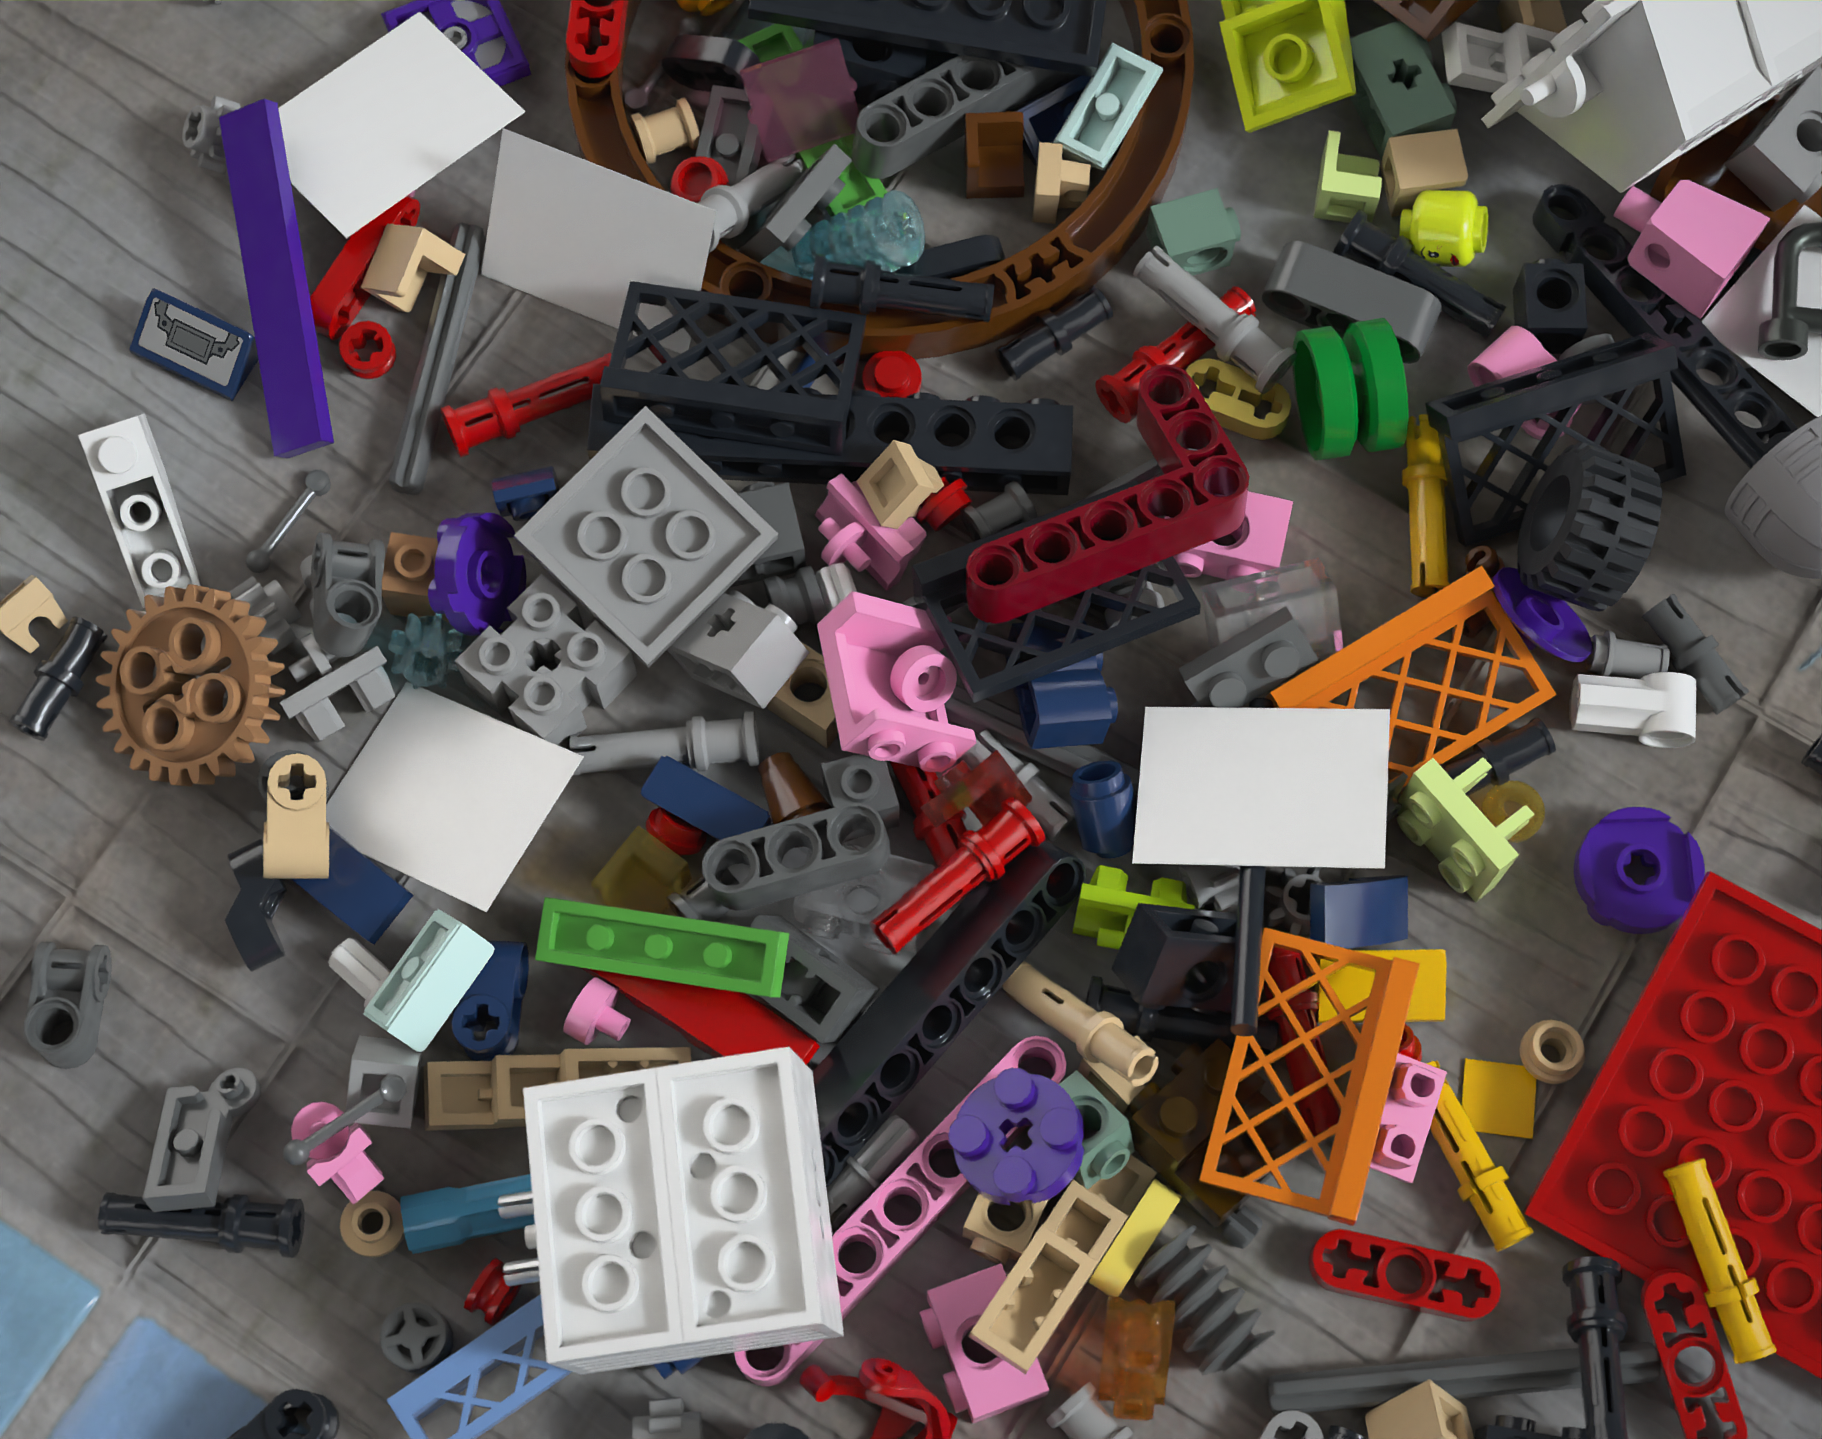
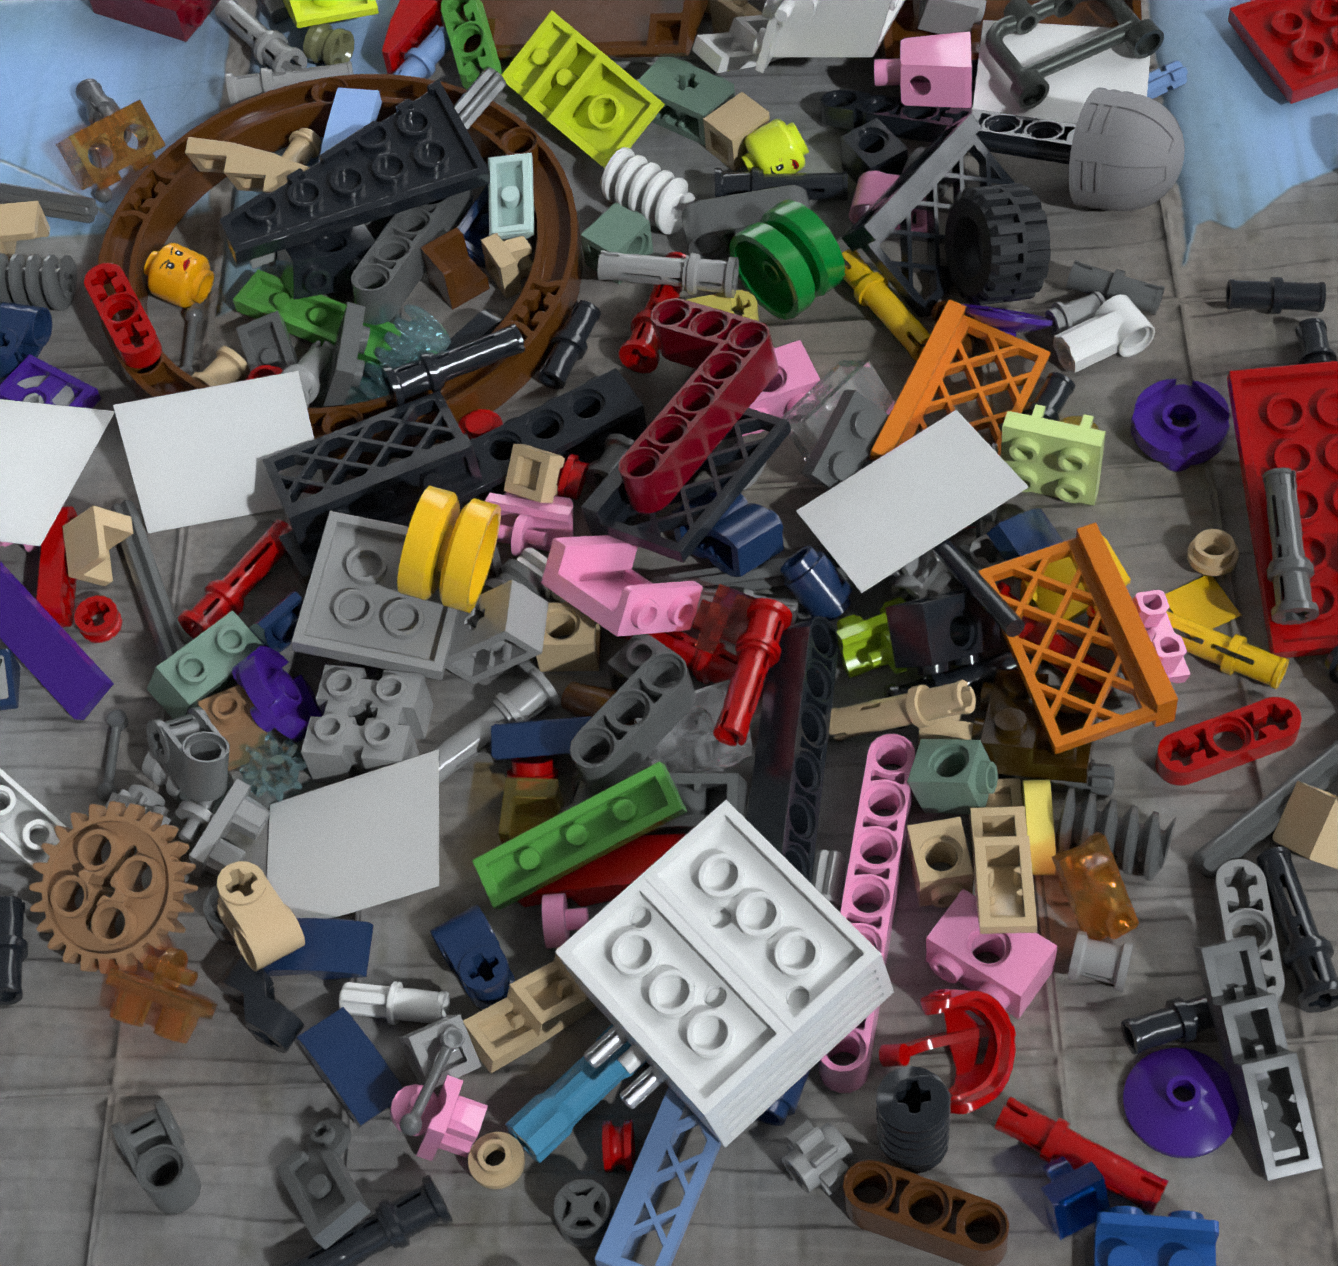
camera: 25 degrees left, 15 degrees down
light aqua slope [363,909,494,1052] -> none
black beam [661,34,762,92] -> none
clear pink piece [740,38,859,162] -> none
bright pink tile [890,645,957,712] -> none
dark purple plate [948,1068,1084,1205] -> none
yellowish green panel [1314,130,1382,223] -> none
none -> clear orange hips [105,947,217,1044]
none -> sand green brick [147,611,264,719]
none -> dark blue slope [296,1007,403,1128]
none -> yellow wheel [397,486,501,613]
none -> white piece [599,147,695,235]
none -> dark grey pin [1262,468,1319,625]

